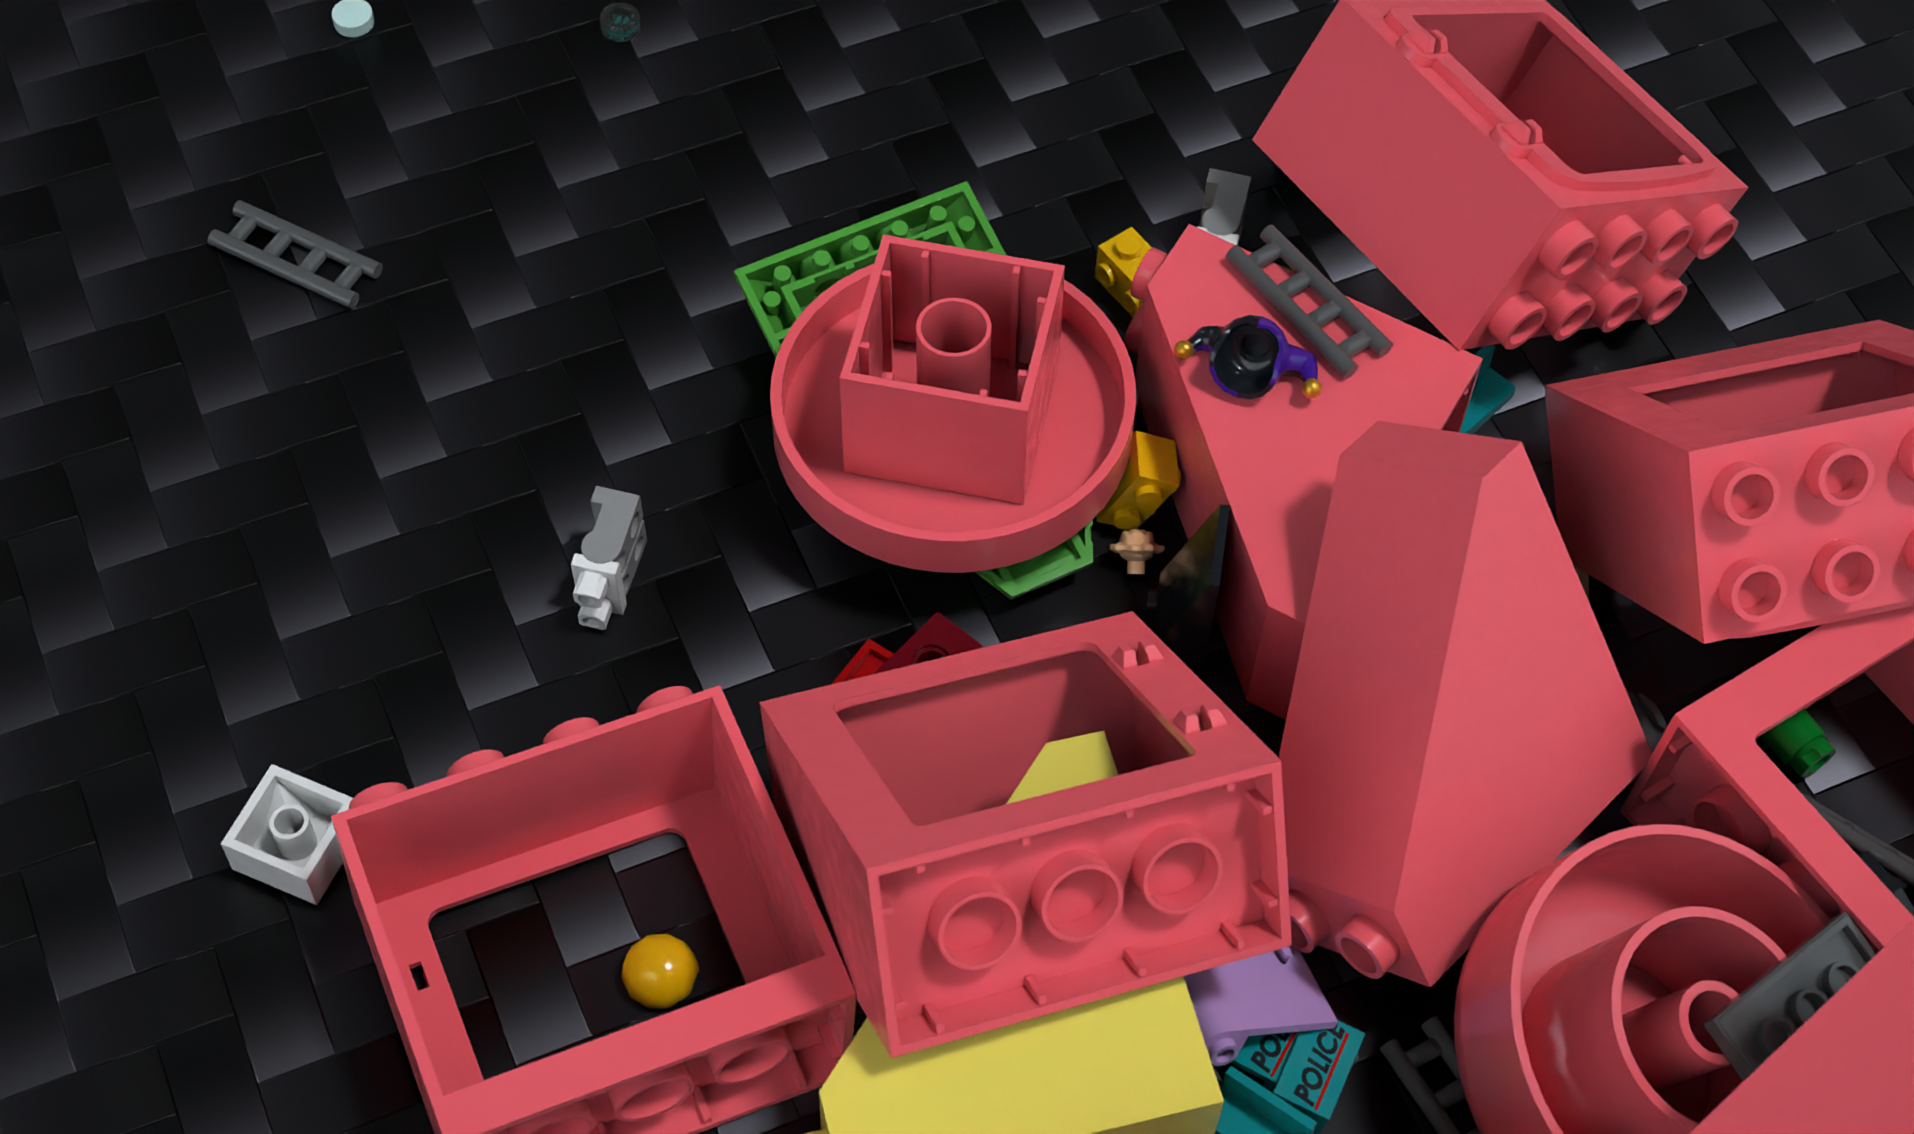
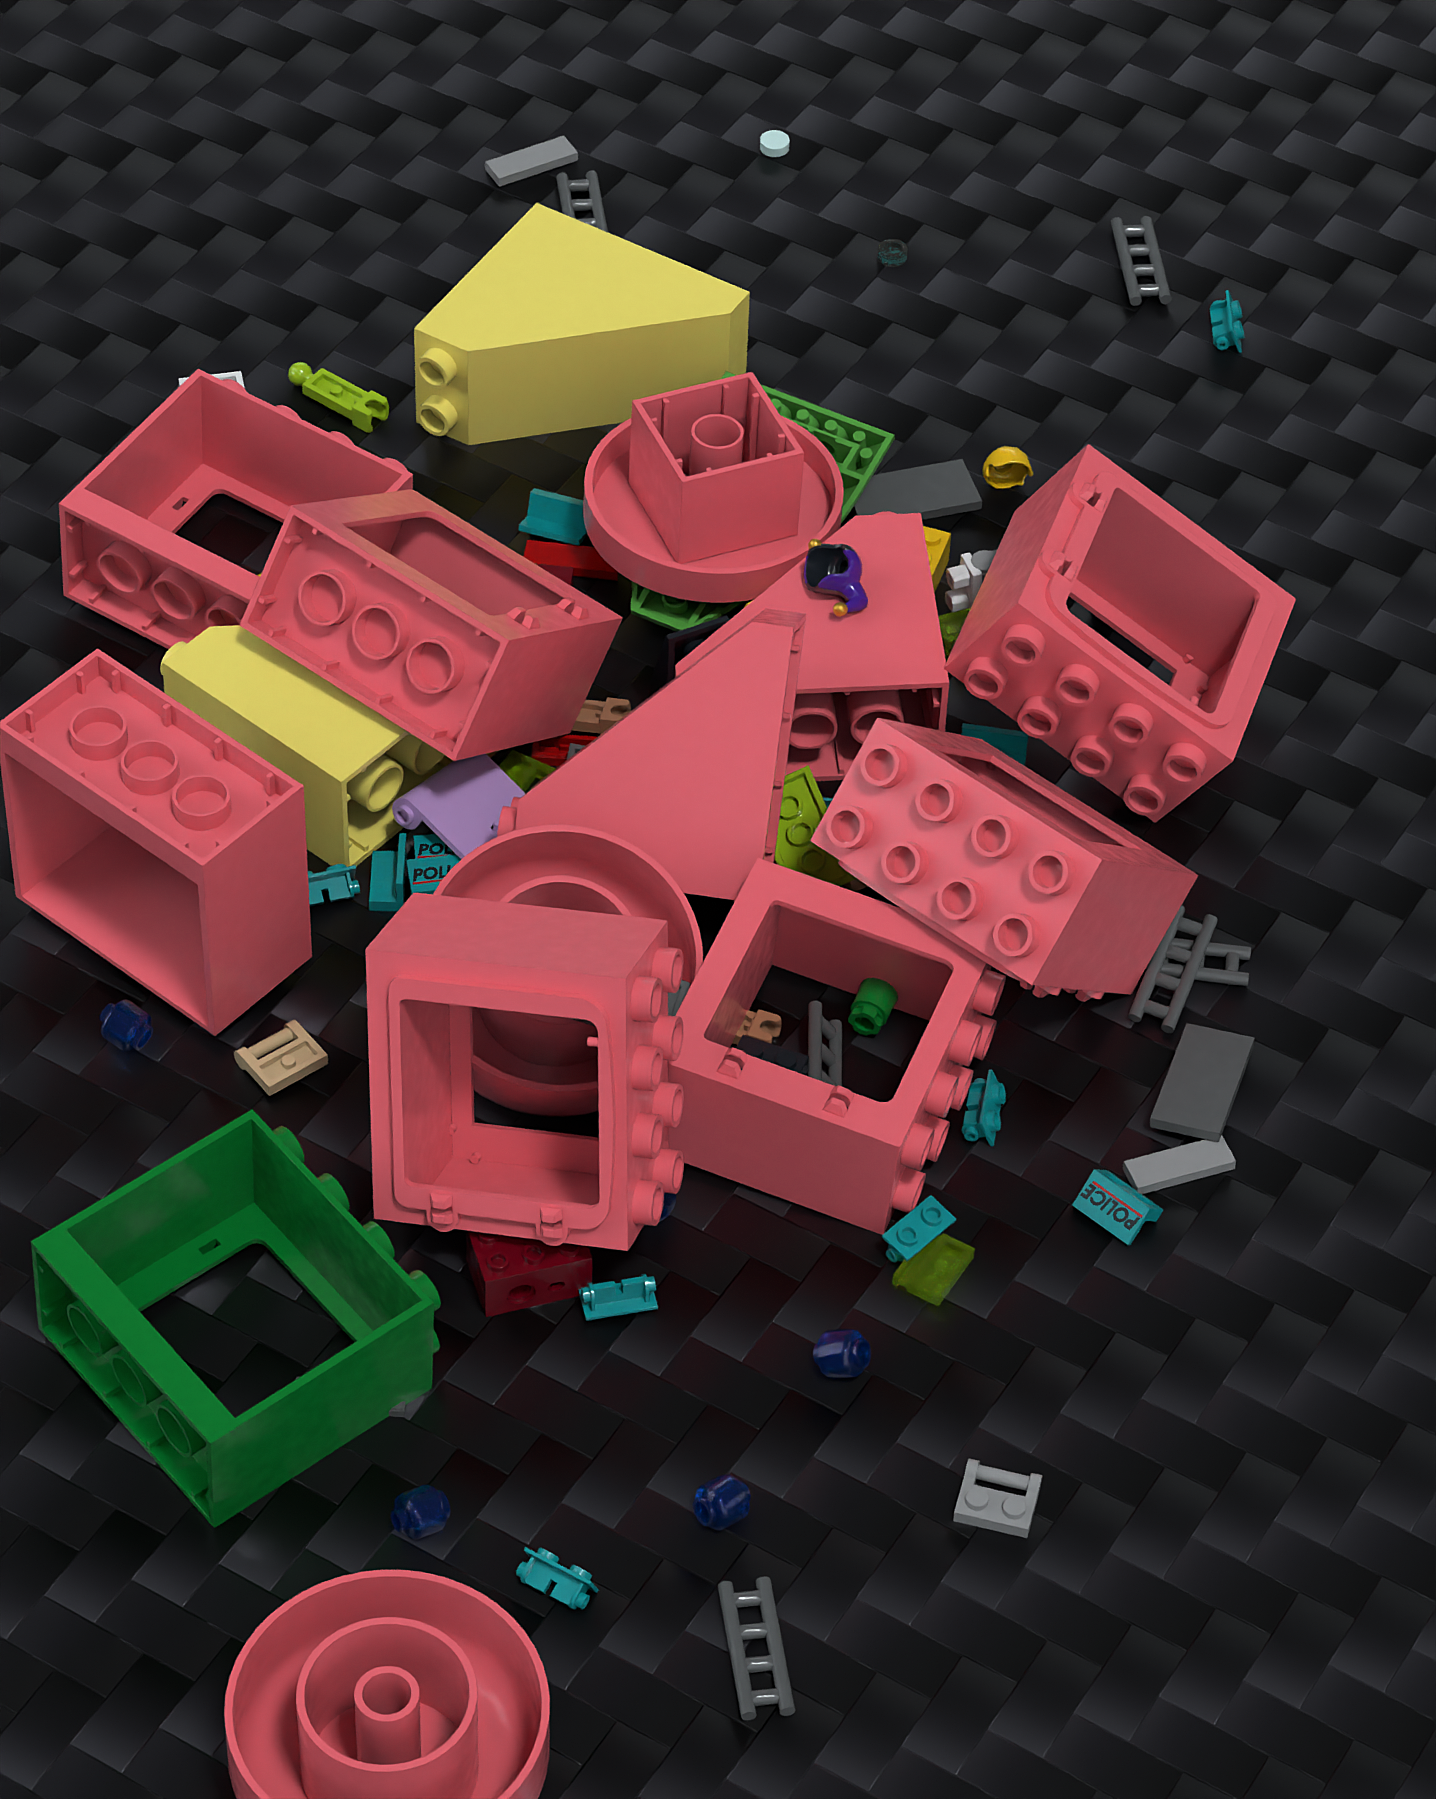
camera: 55 degrees right, 10 degrees down
hips [571,486,647,630] -> none
dark grey bar [1225,224,1393,379] -> none
none -> lime plate [288,362,389,433]
none -> light yellow slope [414,203,750,445]
none -> light grey tile [485,136,578,187]
none -> teal panel [518,488,588,546]
none -> red tile [523,540,619,581]
none -> dark grey tile [851,459,982,520]
none -> yellow hair [982,446,1033,489]

